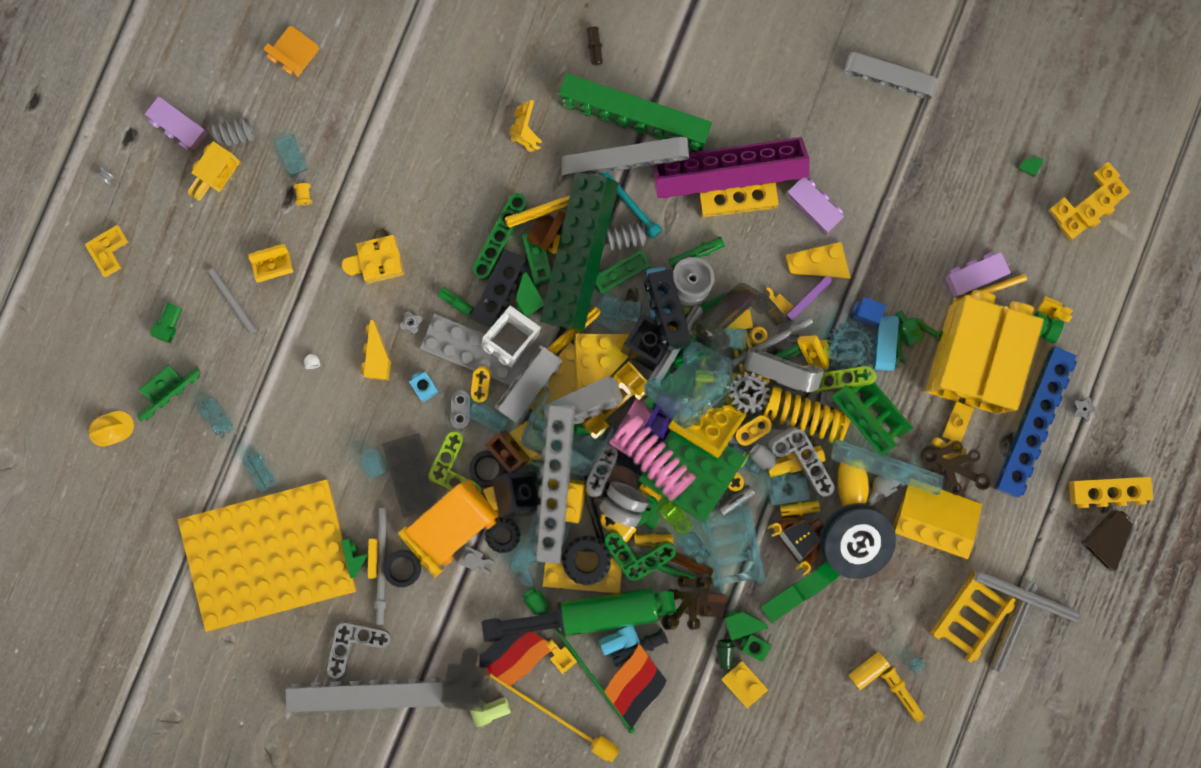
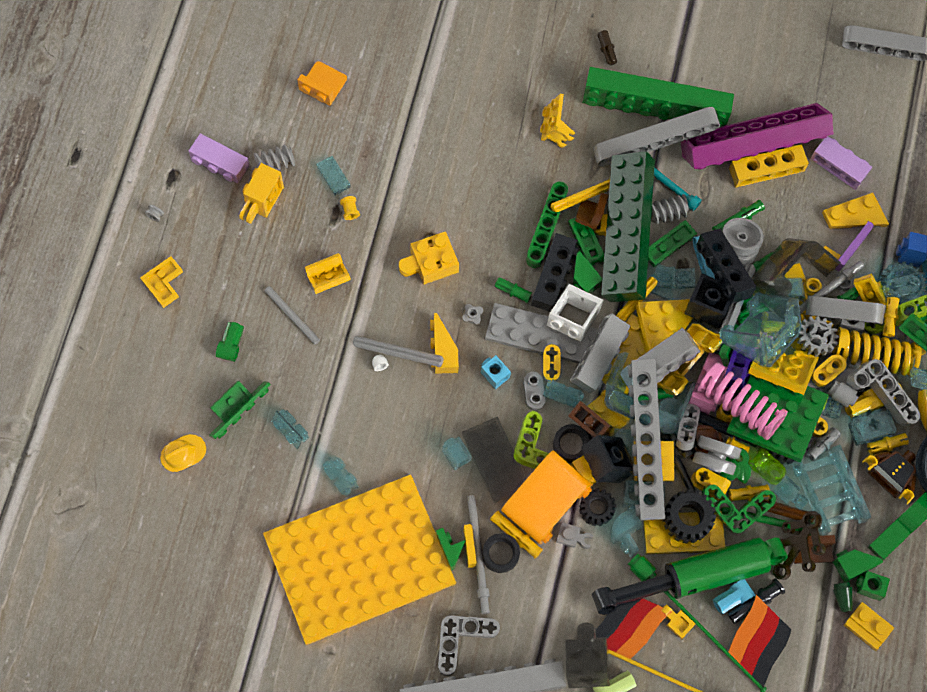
camera: 10 degrees left, 15 degrees down
none -> light grey axle [353,336,444,367]
none -> yellow pin [882,297,900,337]

